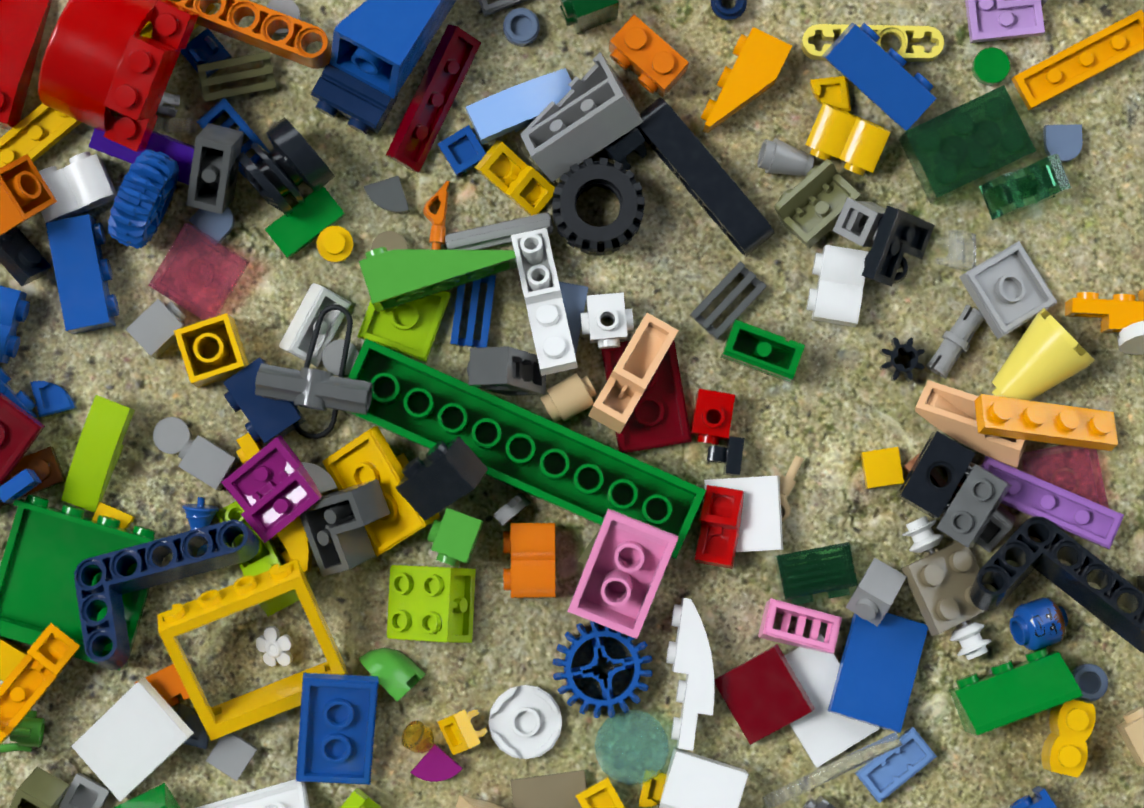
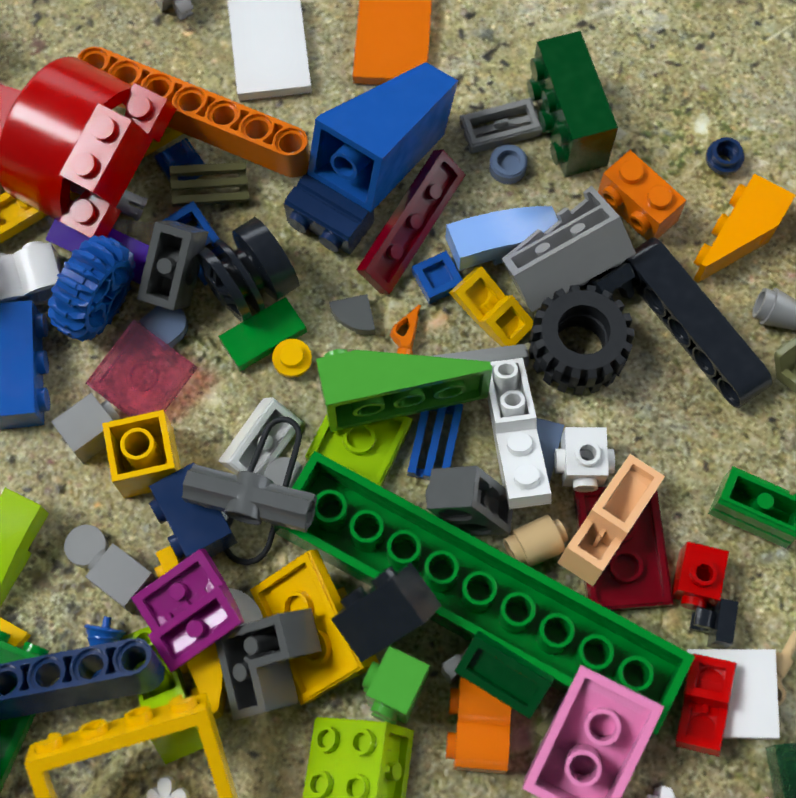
camera: 10 degrees right, 15 degrees down
dark grey tile [690,261,767,340] -> none
none -> dark green tile [454,631,554,719]

